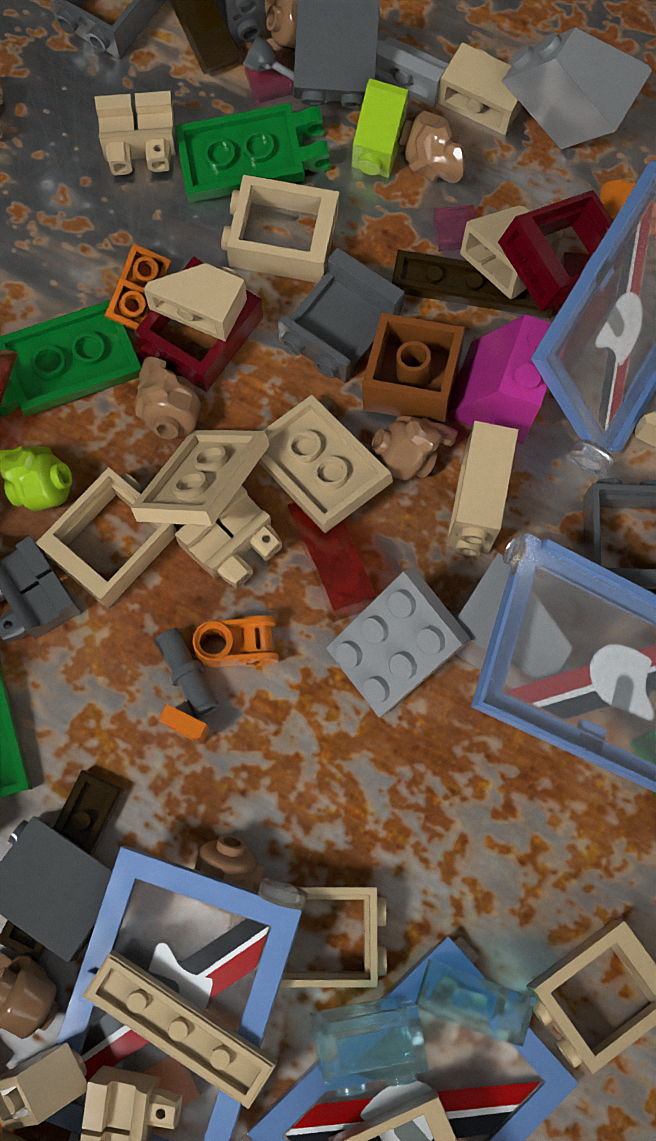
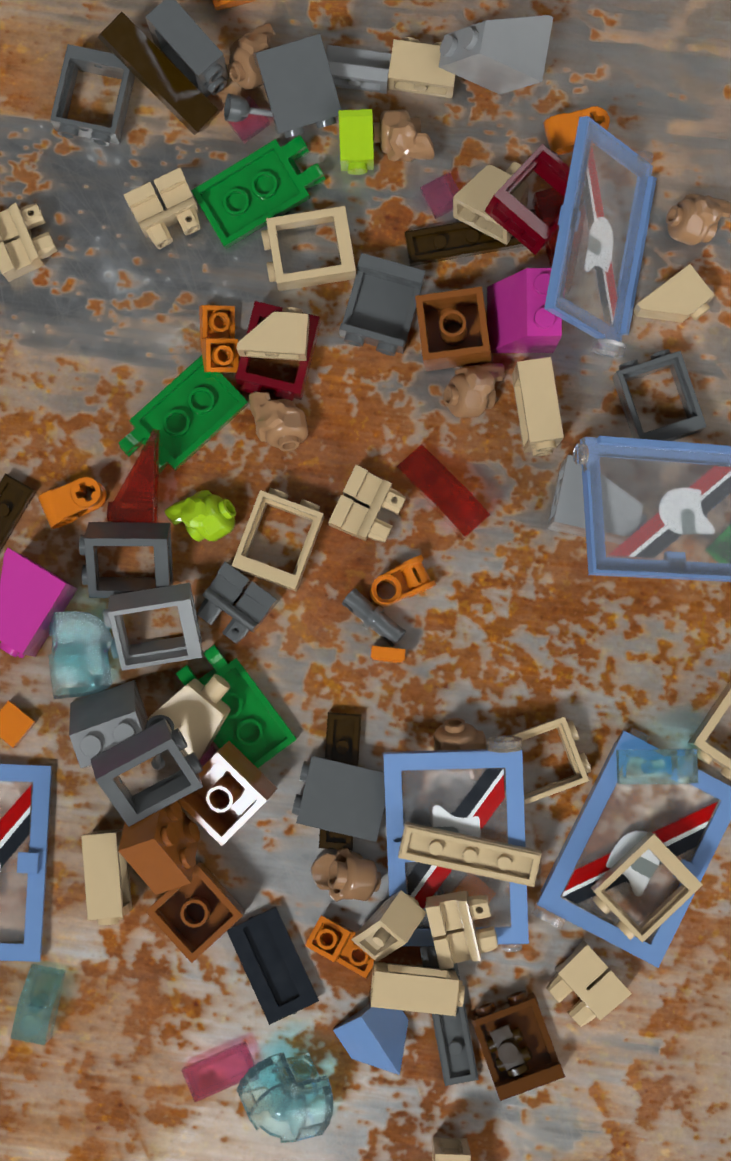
camera: 15 degrees left, 10 degrees up
tan plate [131,430,270,526] -> none
tan plate [258,395,393,533] -> none
clear light blue piece [310,995,429,1097] -> none
light grey plate [326,567,471,718] -> none

